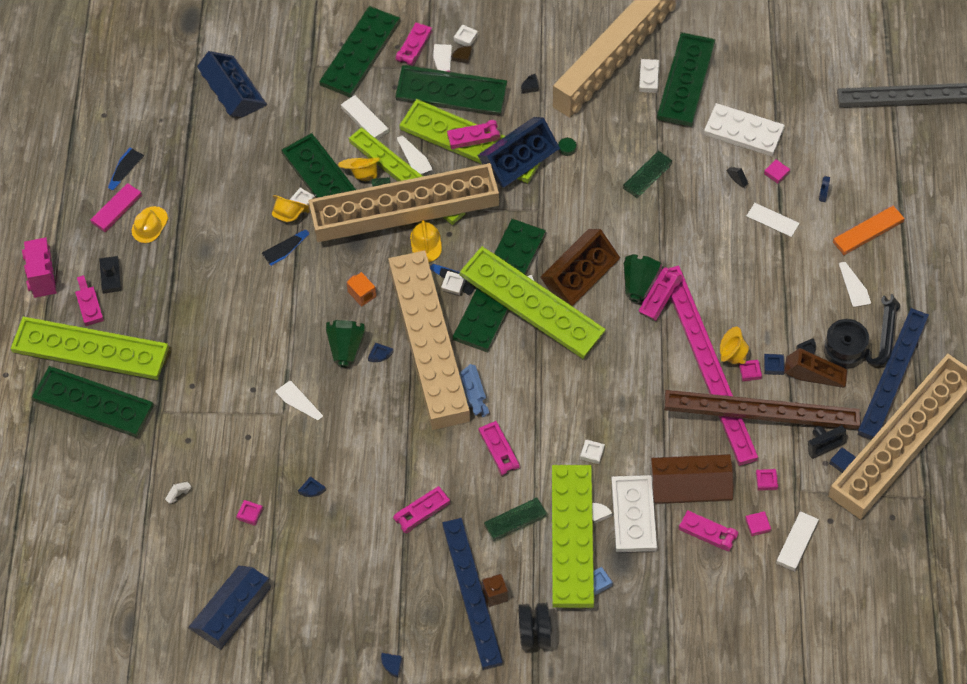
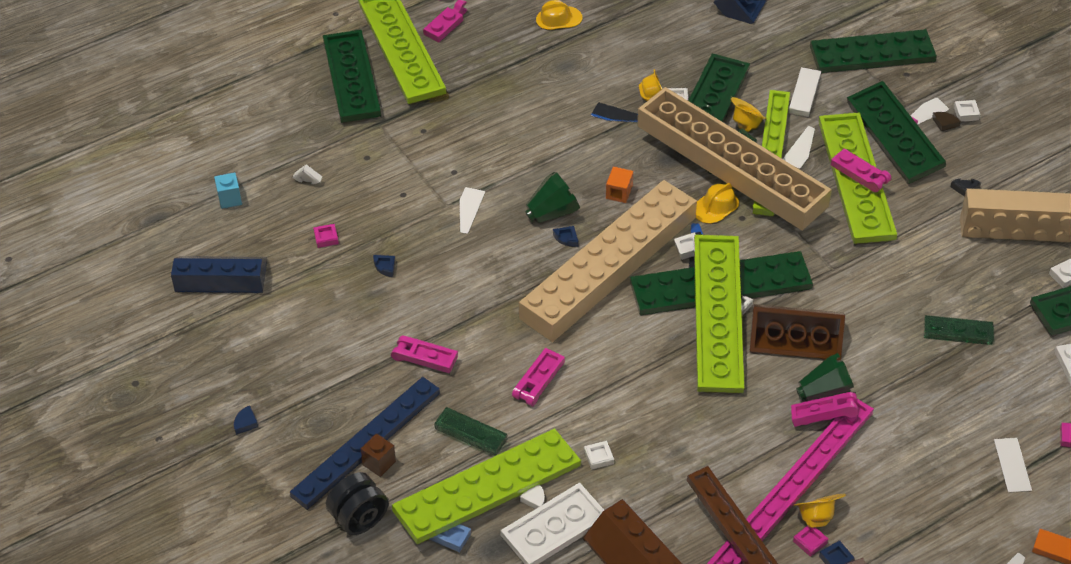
camera: 55 degrees right, 10 degrees down
black tile [99,256,122,294] -> none
dark pink plate [396,23,432,66] -> none
medium blue plate [459,364,489,417] -> none
dark blue slope [477,117,560,187] -> none
dark green tile [558,137,577,156] -> none
black tile [726,167,748,187] -> none
none -> medium azure slope [214,172,242,209]

